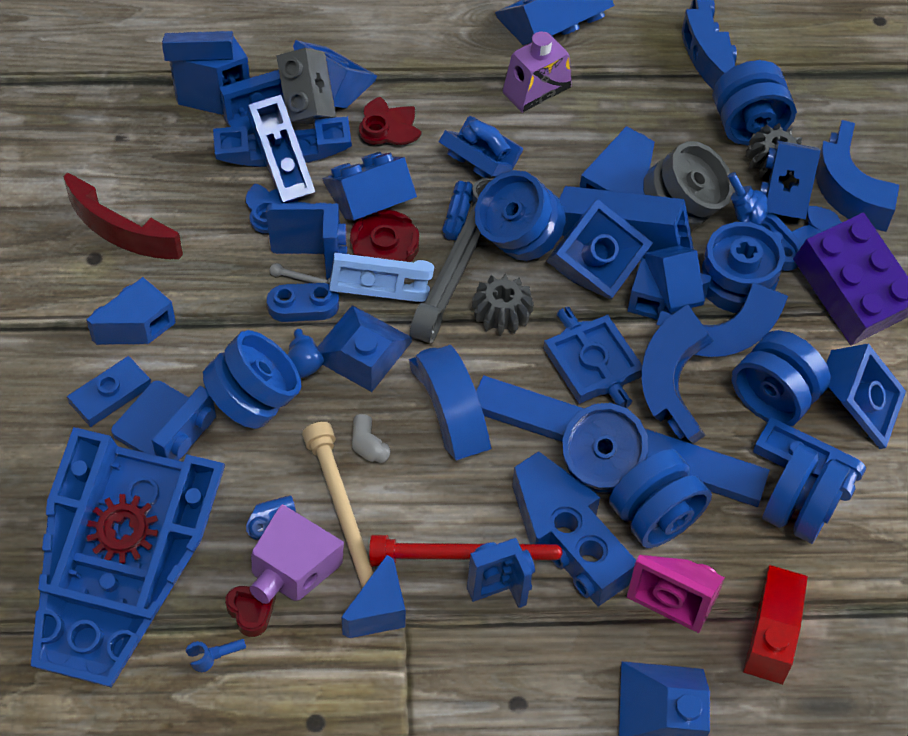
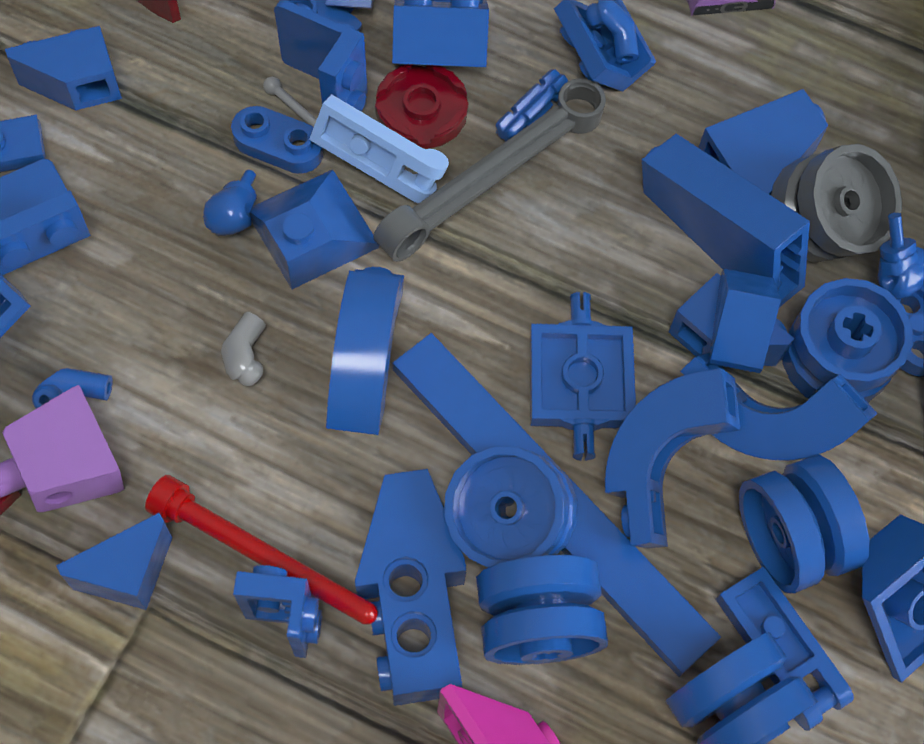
camera: 25 degrees right, 10 degrees up
blue wheel [203,330,302,429] -> none
tan piece [302,422,374,588] -> none
dark grey gear [472,273,534,336] -> none
blue wheel [475,170,566,261] -> none
blue slope [546,199,653,299] -> none

